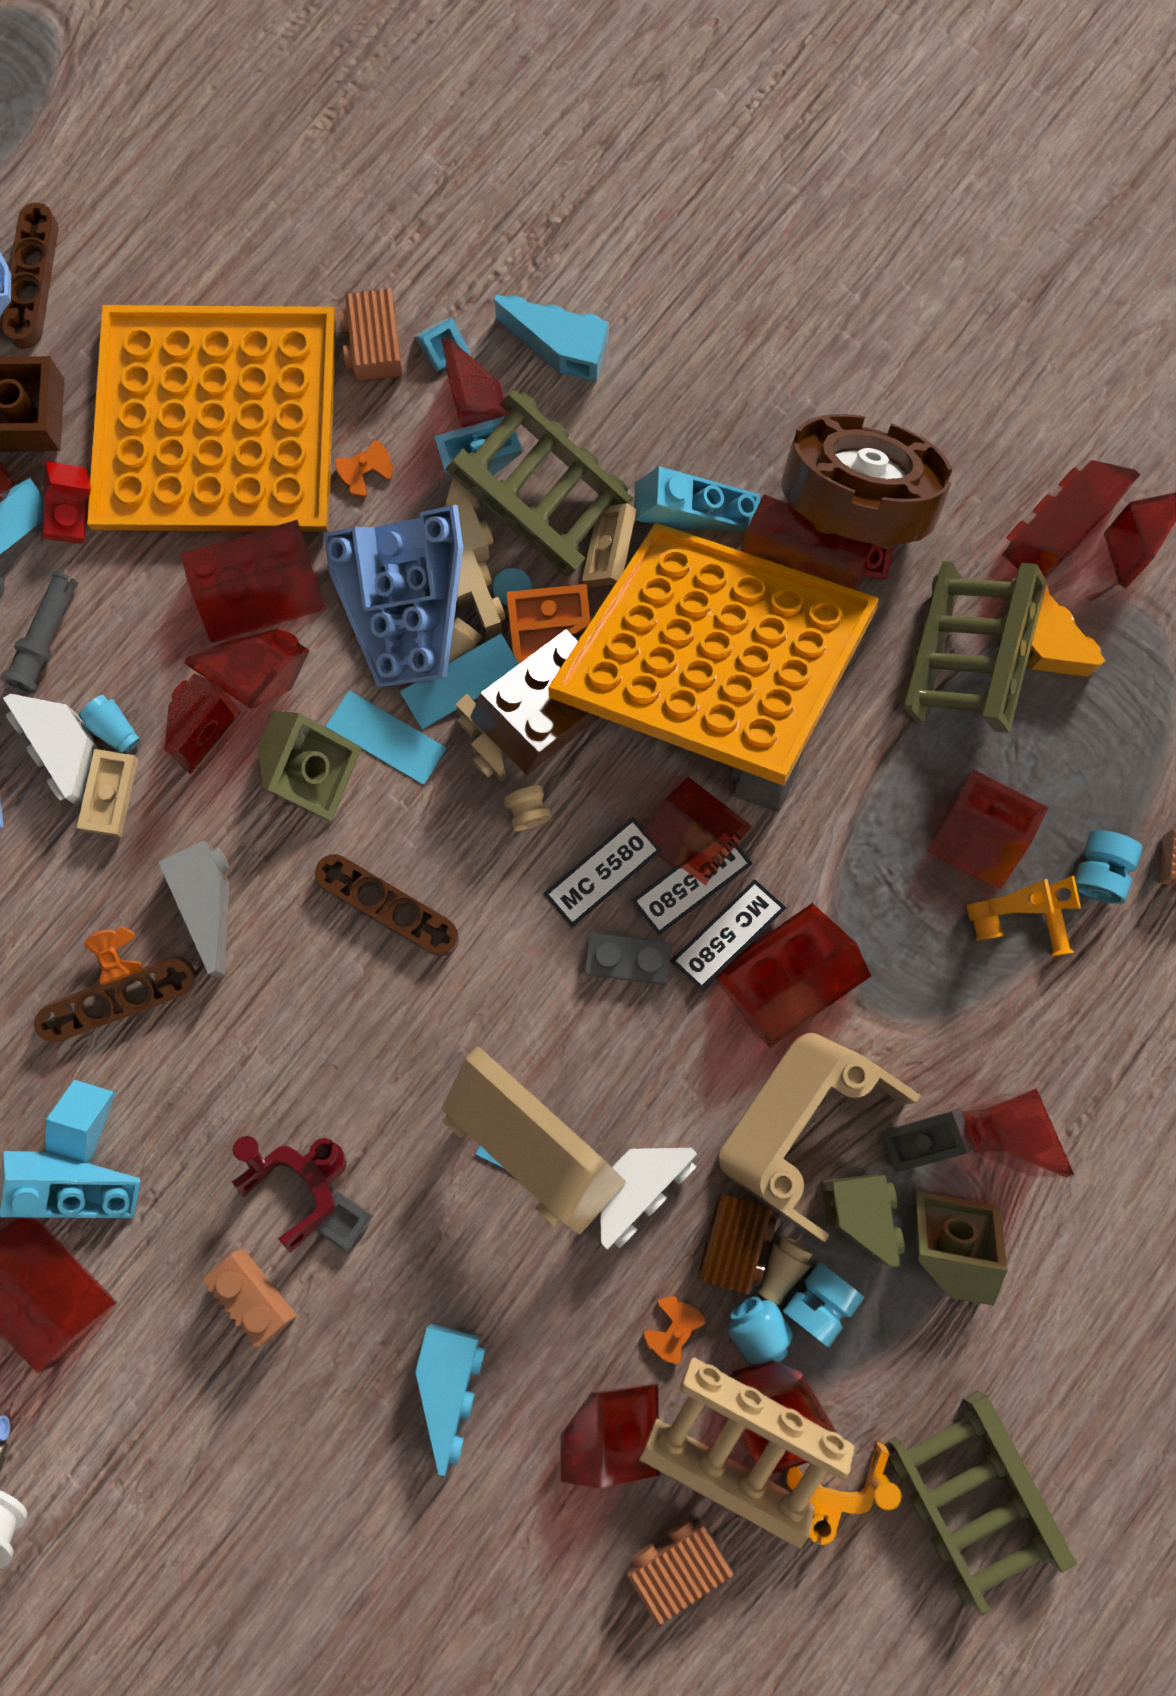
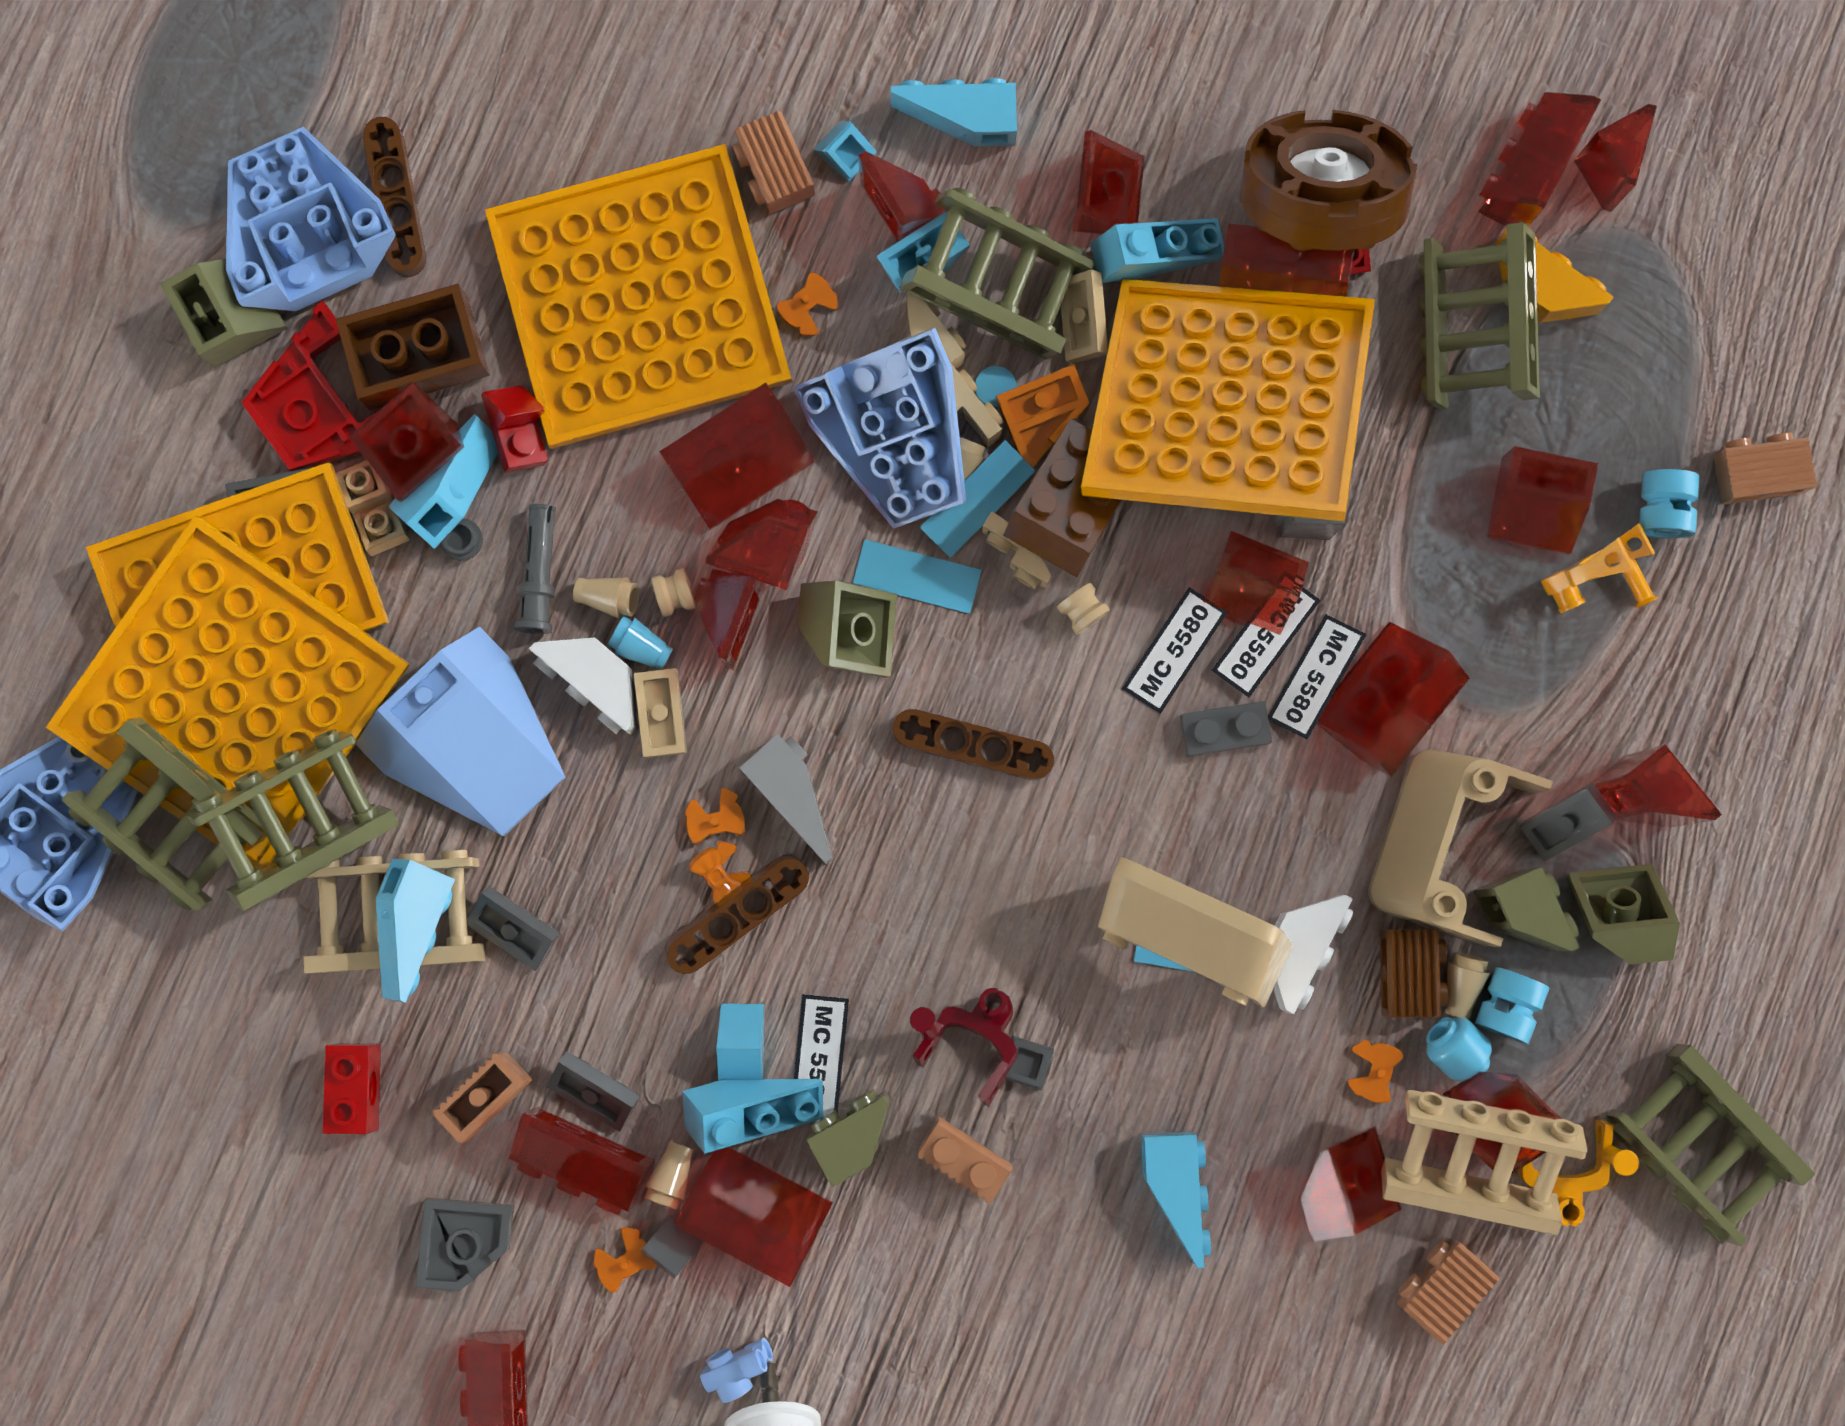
camera: 15 degrees left, 5 degrees up
none -> tan cone [573,577,639,619]
none -> tan wheel [651,568,696,617]
none -> orange piece [685,788,746,845]
none -> white sticker [794,994,849,1116]
none -> olive slope [806,1089,890,1187]
none -> clear red slope [1073,130,1145,234]

